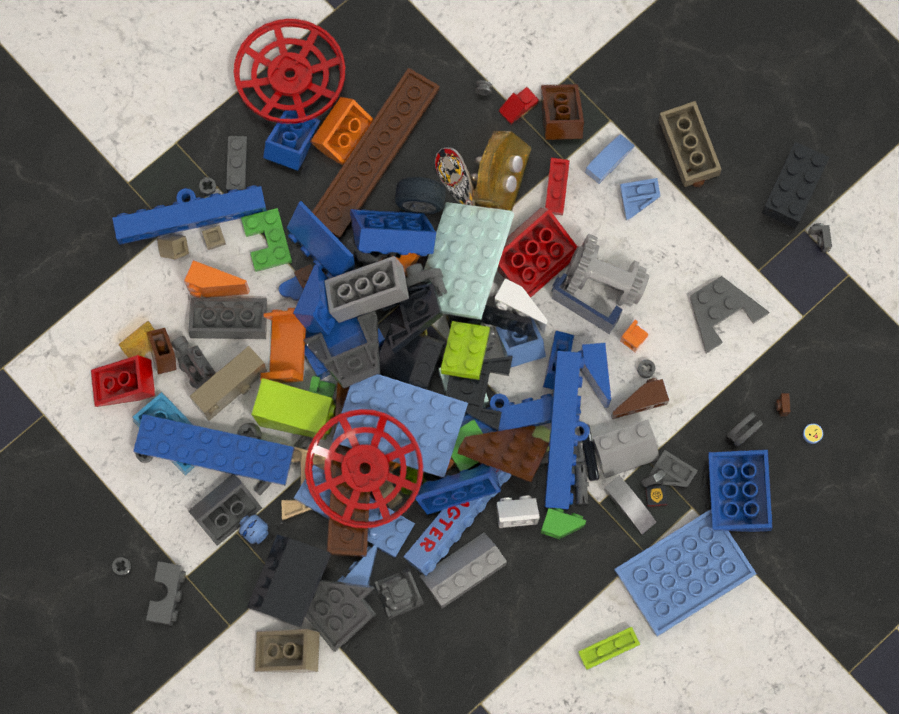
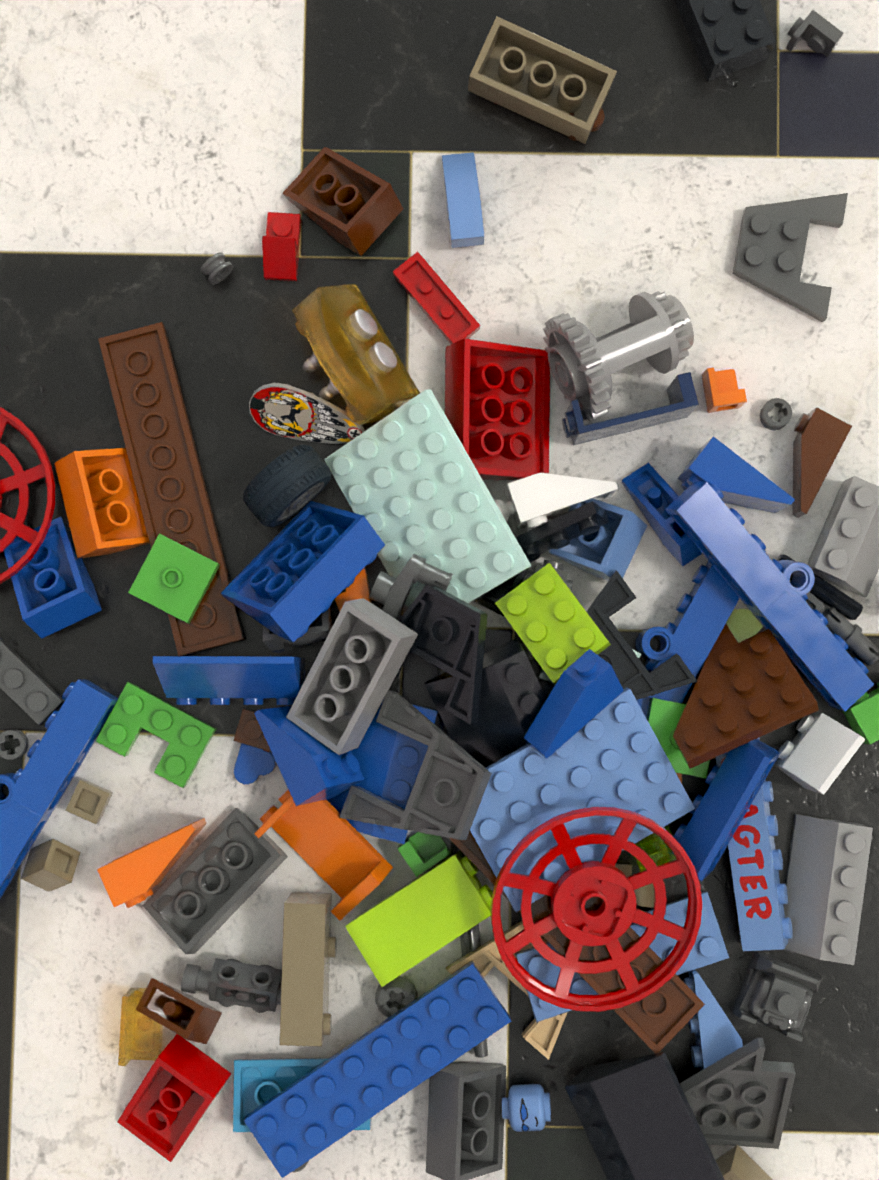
camera: 40 degrees left, 10 degrees up
medium blue wing [620,178,660,220] -> none
none -> bright green plate [128,533,220,624]
none -> blue slope [524,649,624,759]

